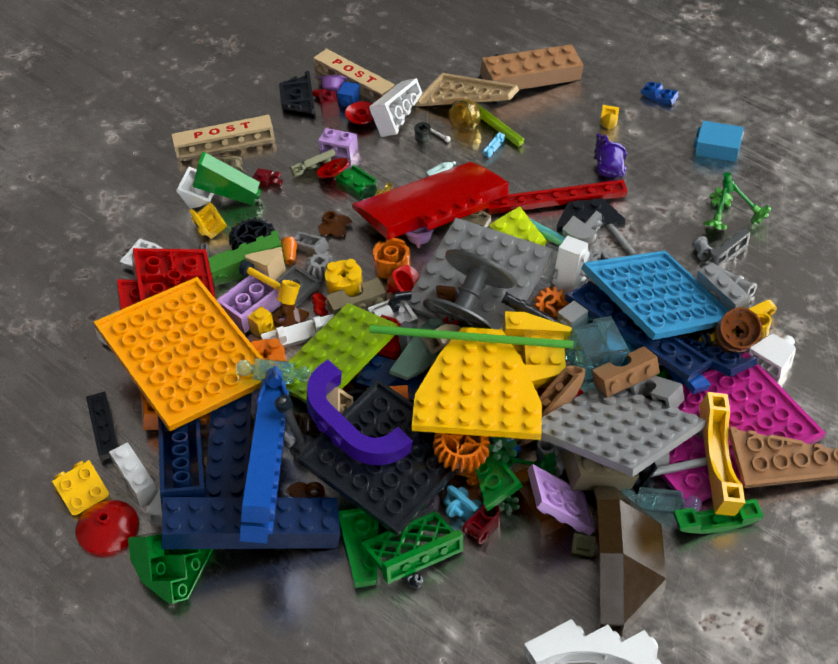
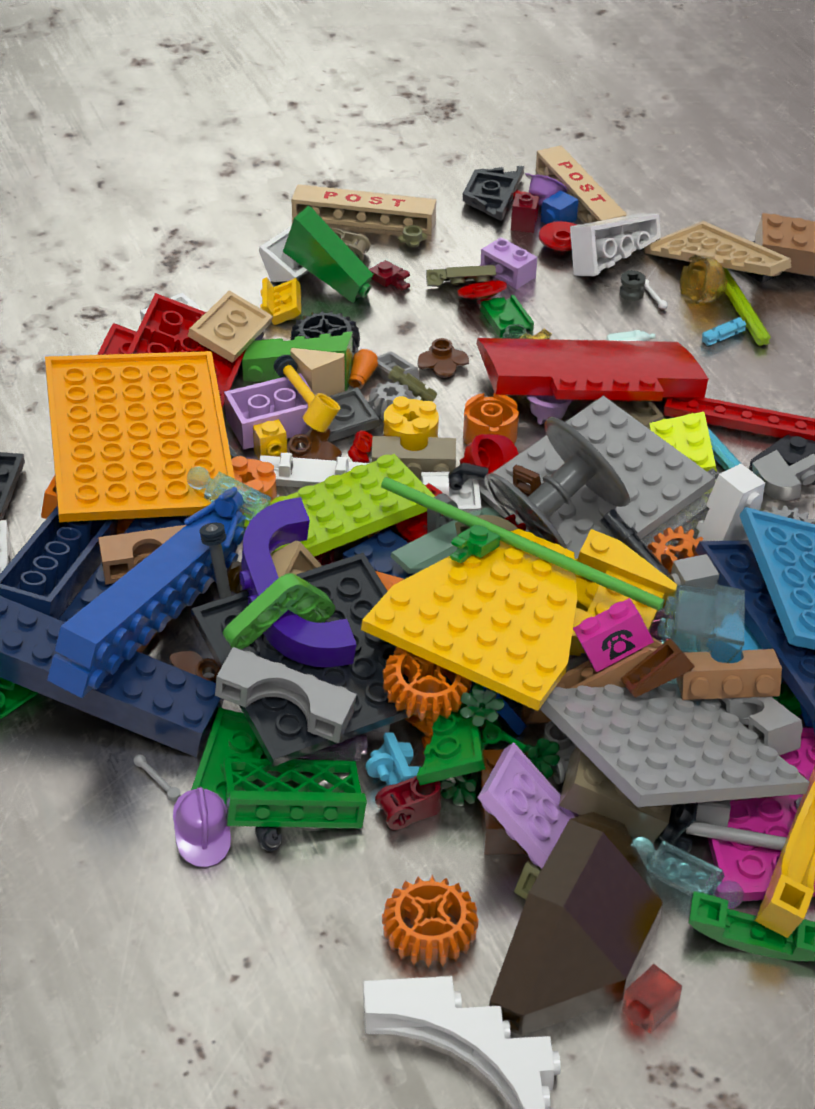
camera: 20 degrees right, 5 degrees down
none -> medium nougat arch [98,525,186,584]
none -> light grey hinge [133,754,181,802]
none -> medium lavender piece [173,787,231,867]
none -> tan plate [188,290,273,363]
none -> light grey arch [215,647,357,743]
none -> bright green beam [223,573,335,650]
none -> orange gear [382,875,479,968]
none -> olive axle [388,365,437,402]
none -> olive plate [398,225,427,247]
none -> green plate [450,525,501,563]
none -> dark pink brick [573,598,654,672]
none -> reddish brown slope [620,638,695,698]
none -> clear red brick [622,964,683,1034]

